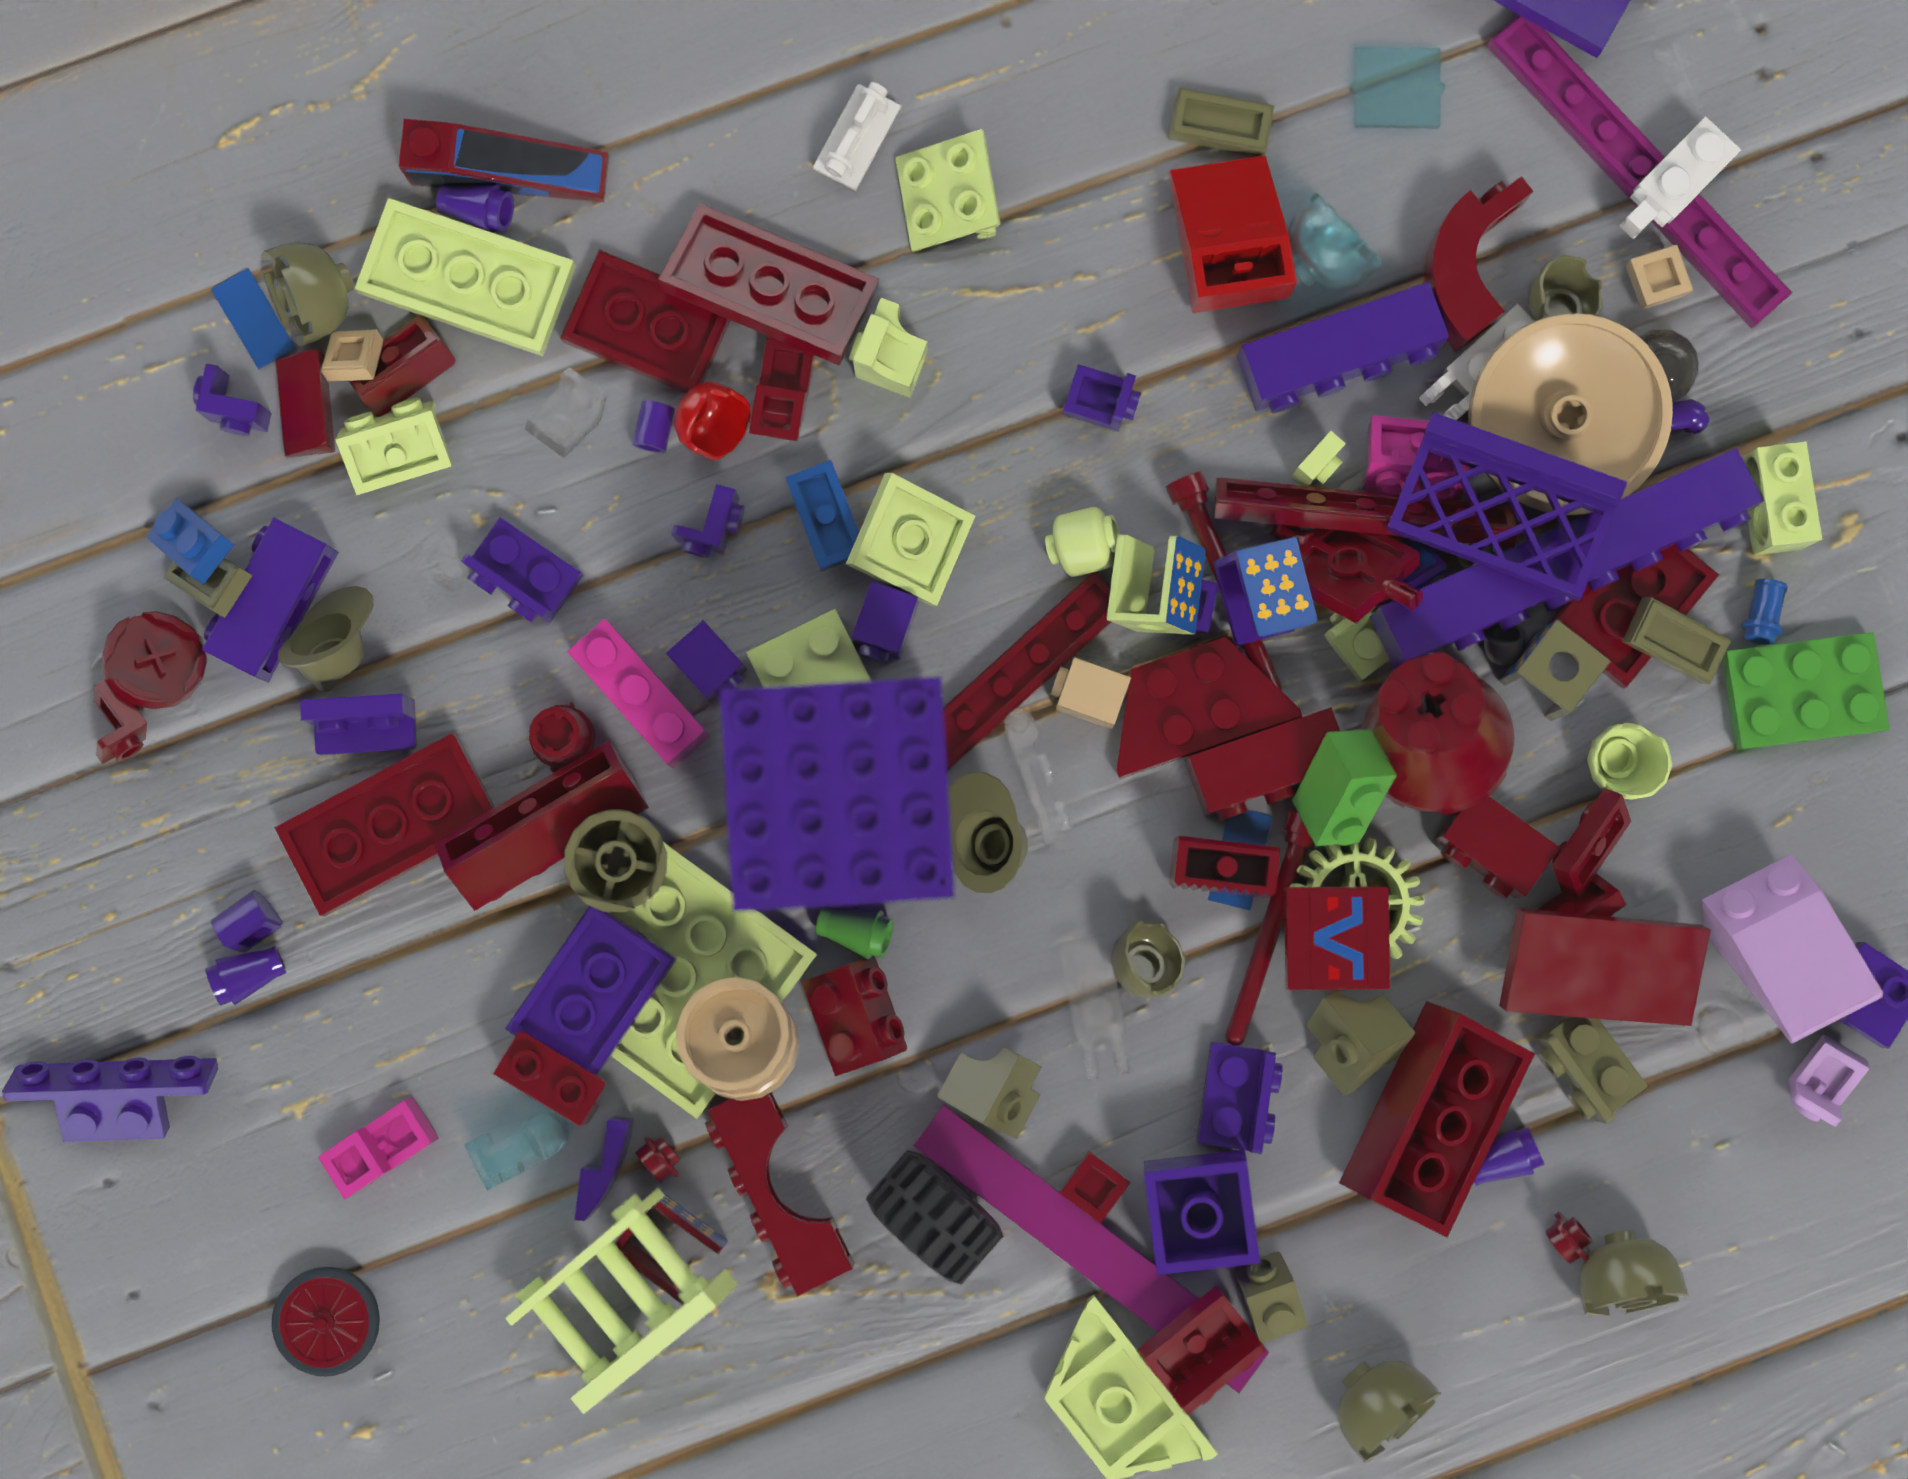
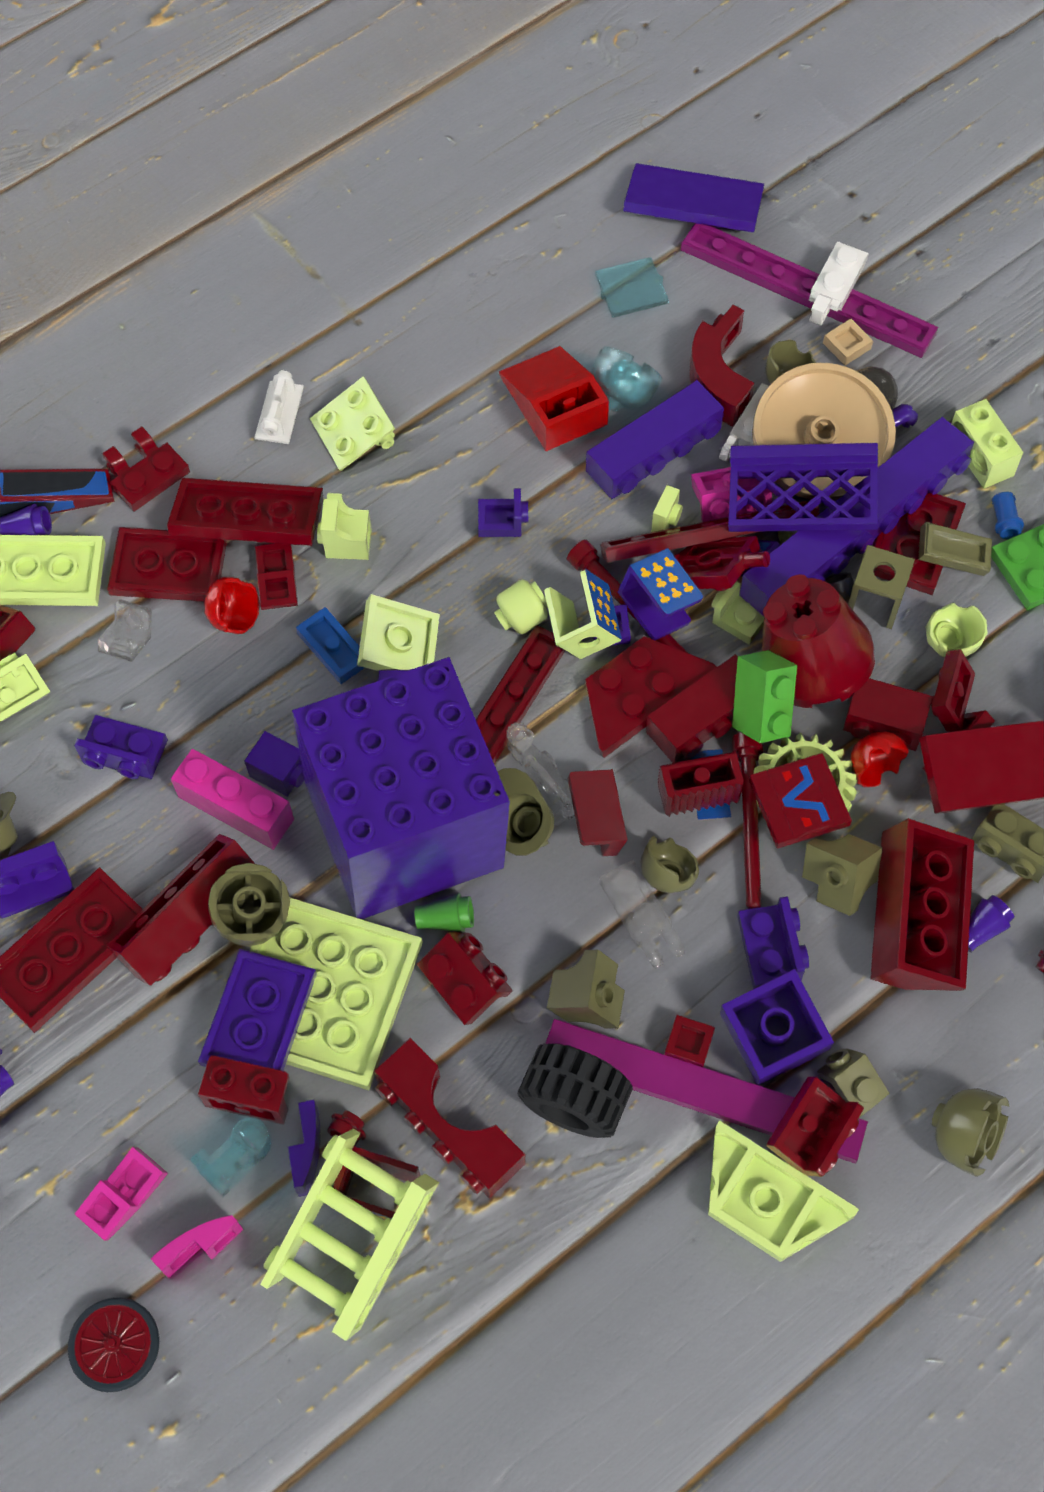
camera: 15 degrees left, 20 degrees down
dark red piece [529,702,595,773] -> none
dark purple hinge [632,400,675,453] -> none
dark purple bracket [672,484,745,558] -> none
tan wheel [676,977,800,1101] -> none
tan brick [1050,657,1131,729] -> none
olive tile [1169,87,1275,156] -> none
none -> dark red plate [102,426,190,512]
none -> dark pink slope [150,1215,243,1278]
none -> dark red panel [568,769,628,857]
none -> red hair [850,731,909,787]

